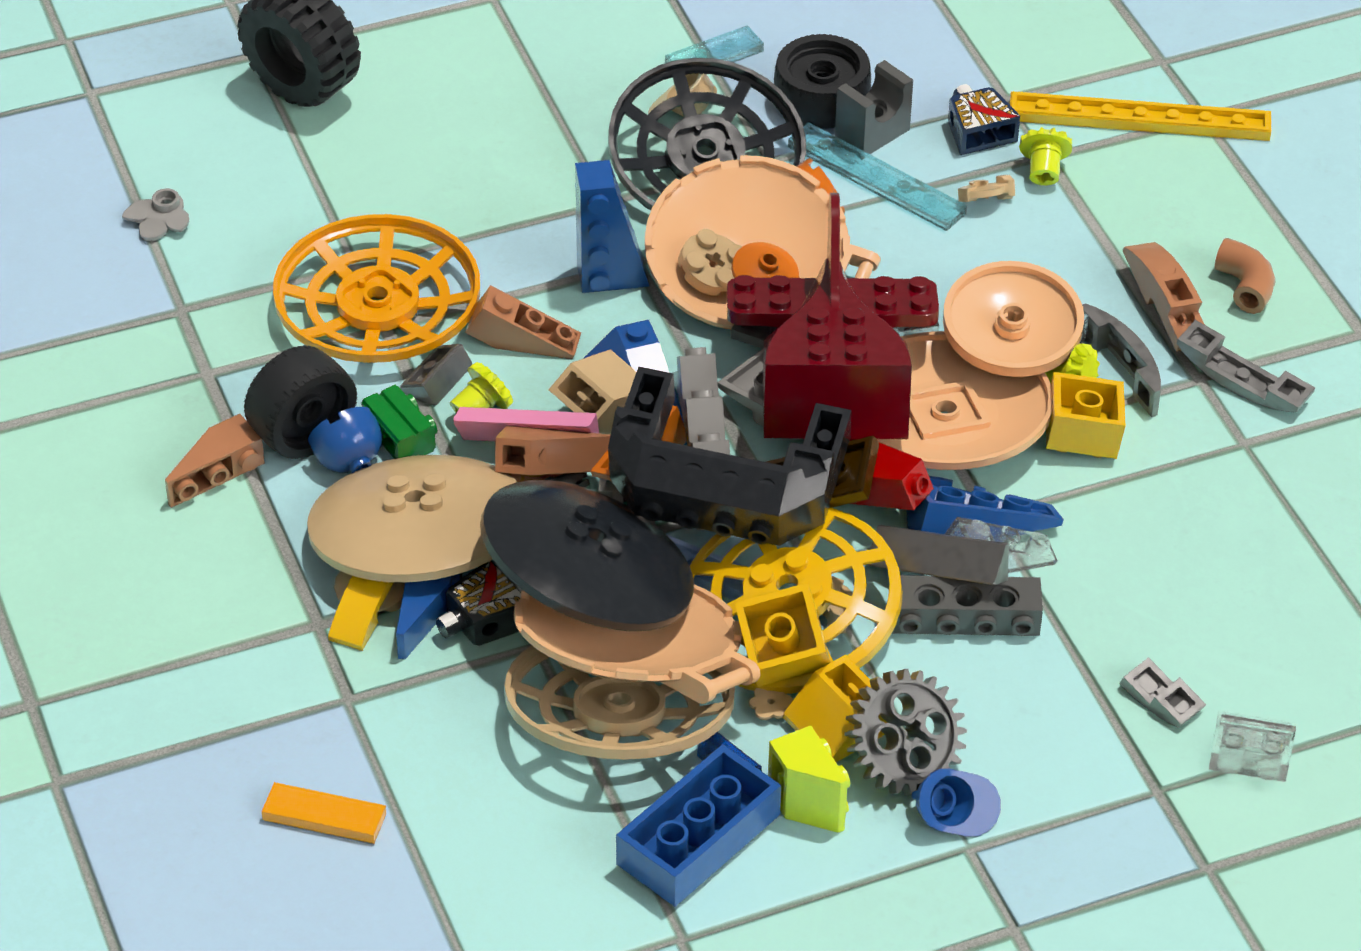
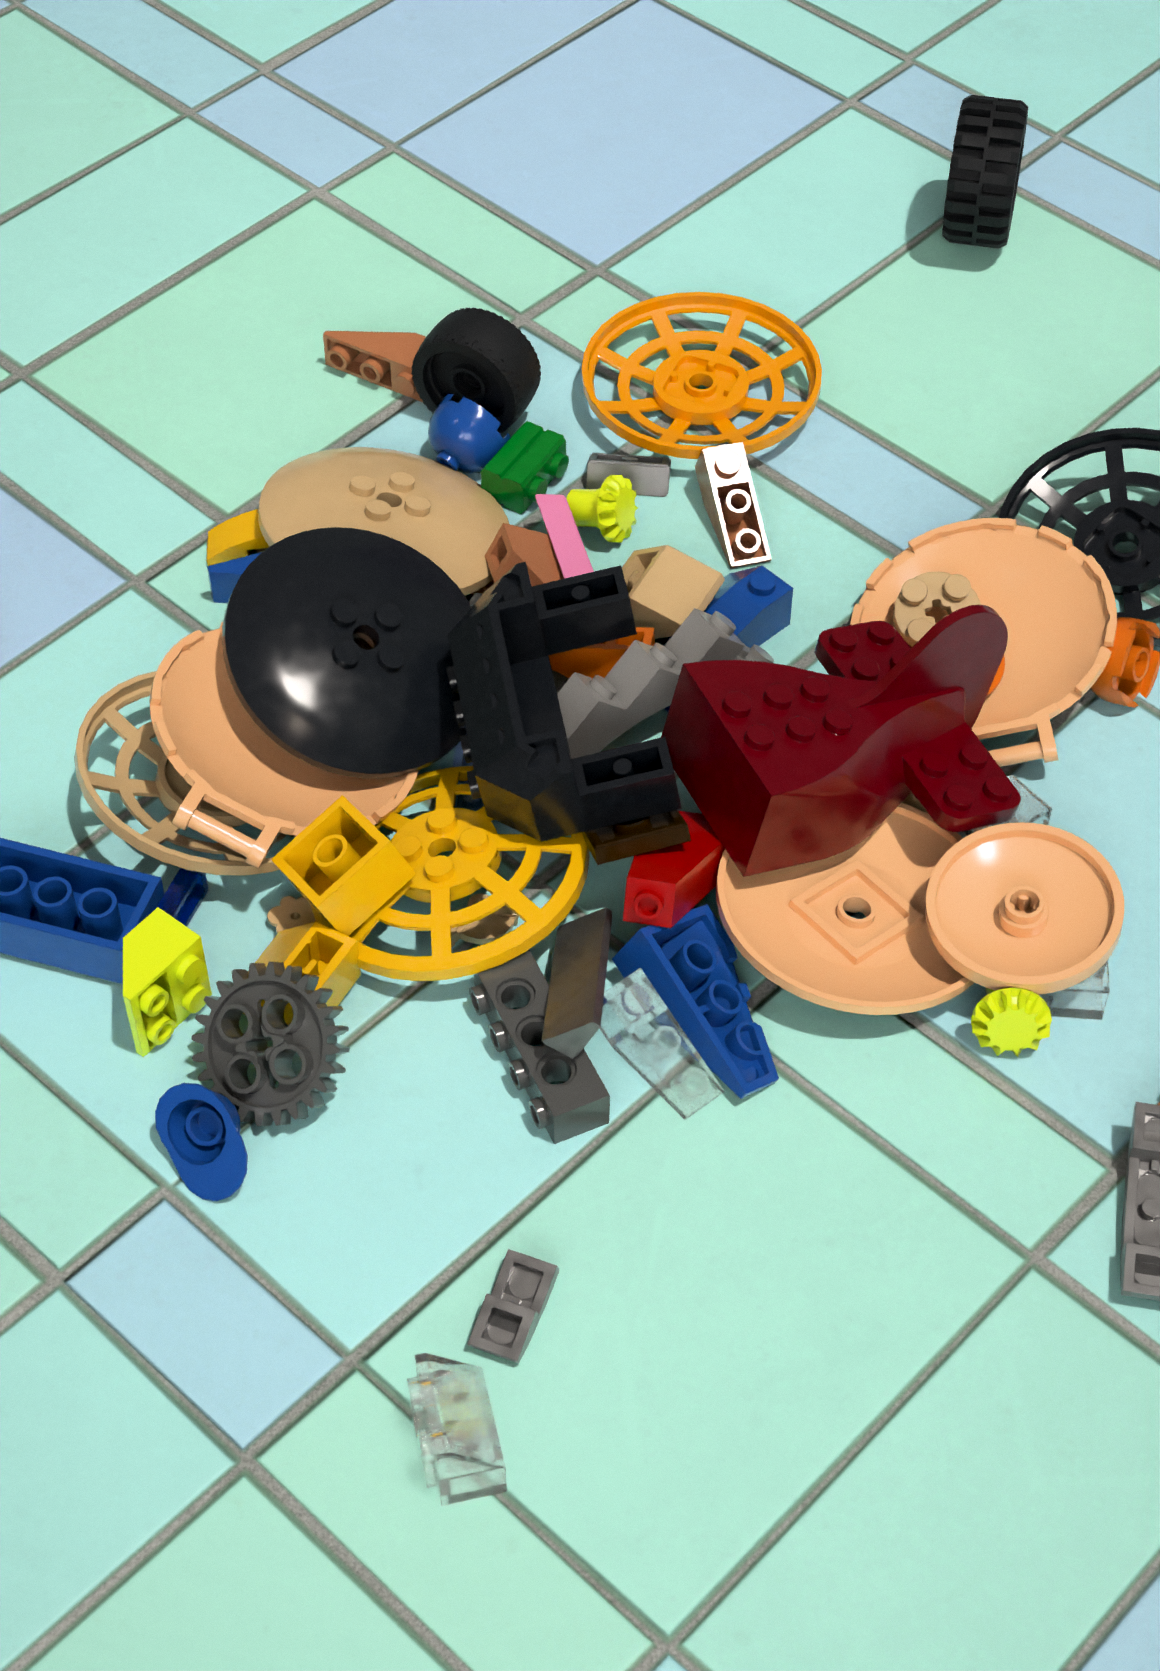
camera: 65 degrees right, 5 degrees up
light grey plate [122,188,189,241] -> none
blue wedge [575,160,650,293] -> none
yellow brick [1046,372,1126,459] -> none
flat silver slope [1082,303,1161,417] -> none

